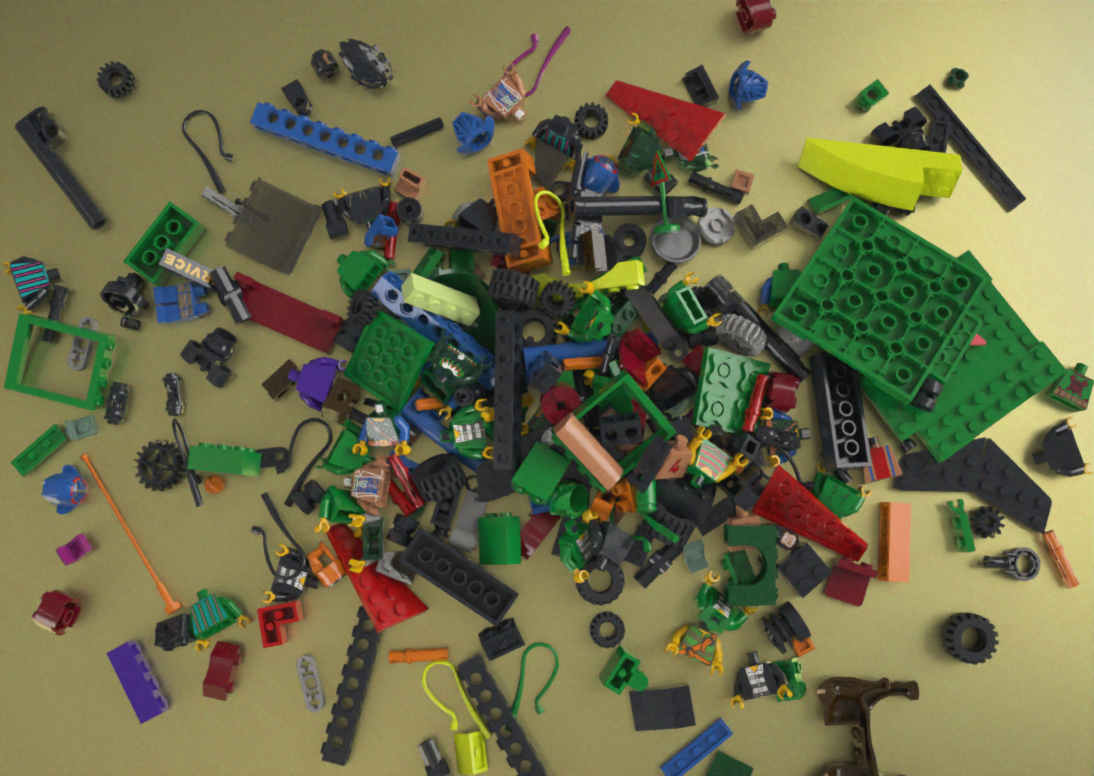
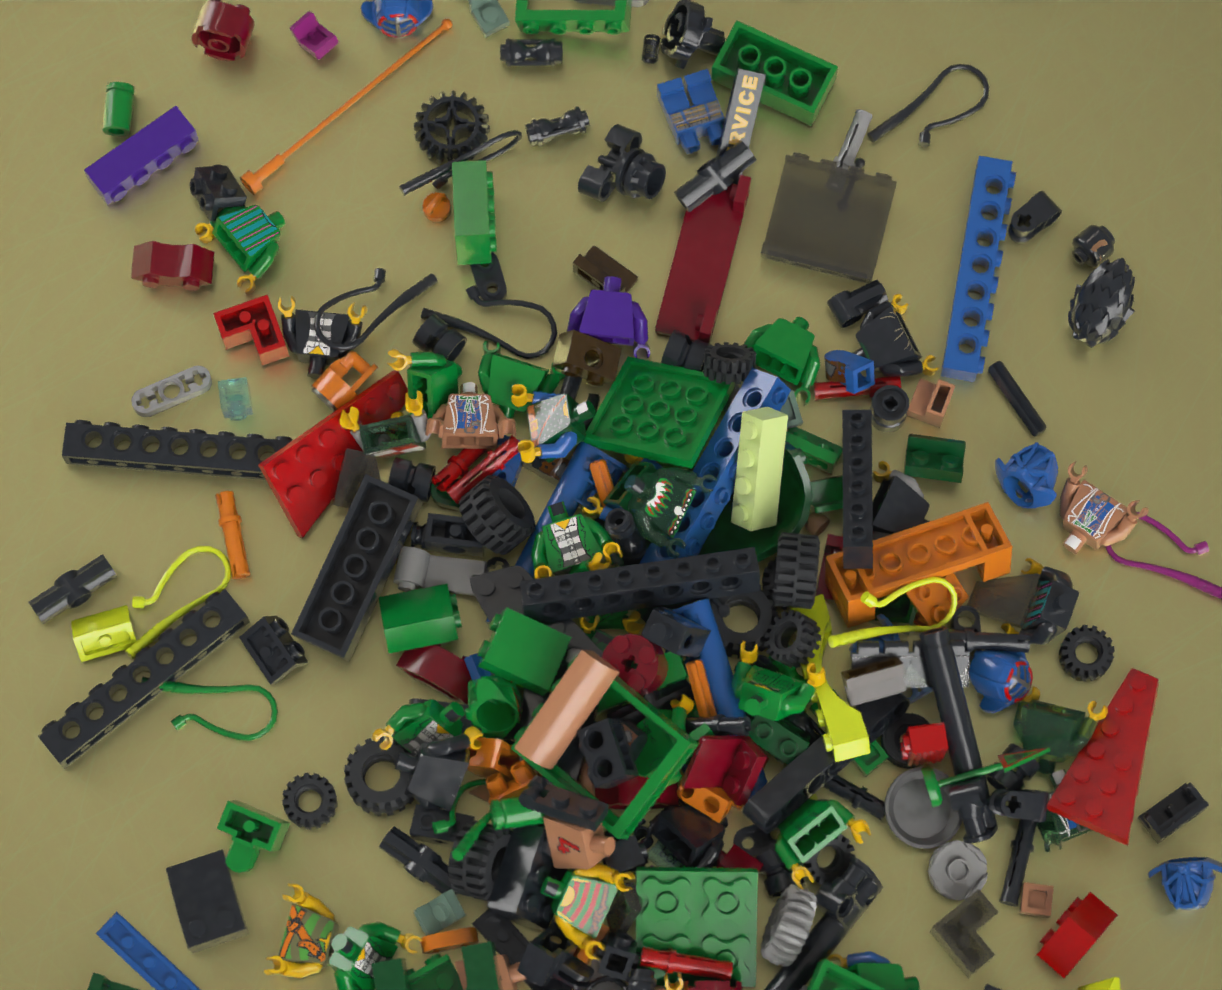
camera: 75 degrees right, 10 degrees down
none -> green piece [102,82,135,137]
none -> clear light blue brick [218,377,253,421]
none -> orange beam [421,927,479,954]
none -> red brick [900,722,948,767]
none -> dark green bracket [904,434,966,483]
none -> black piece [988,788,1049,822]
none -> red brick [1037,892,1118,979]

